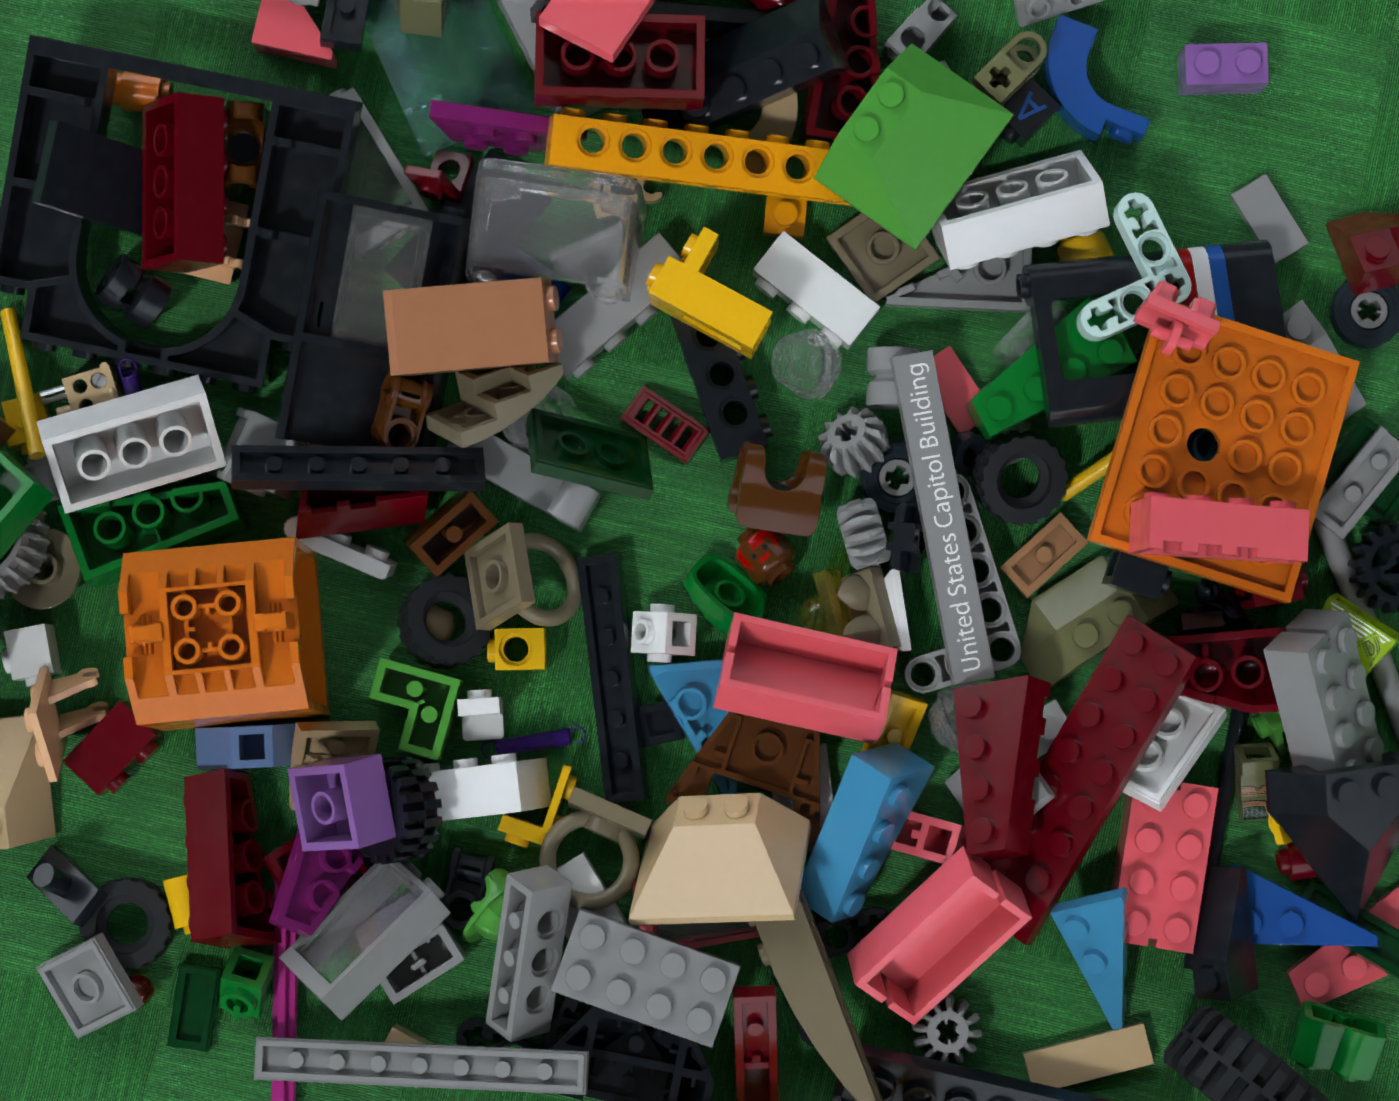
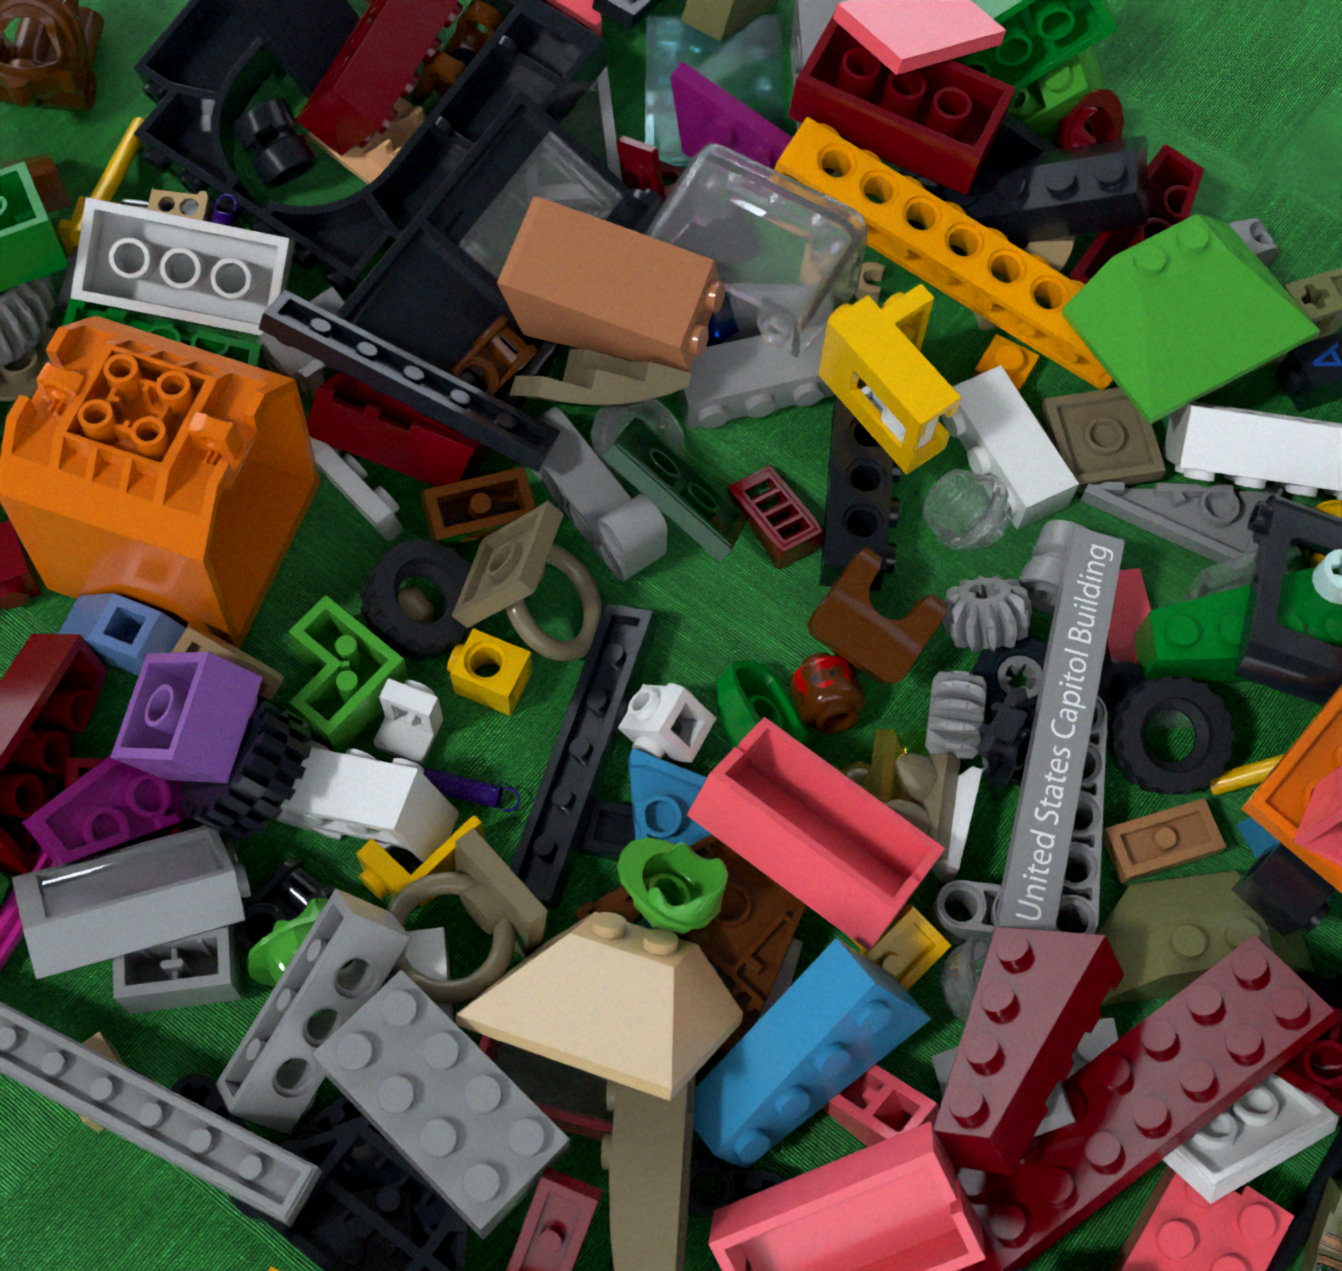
camera: 20 degrees right, 20 degrees down
none -> bright green piece [617,837,728,935]

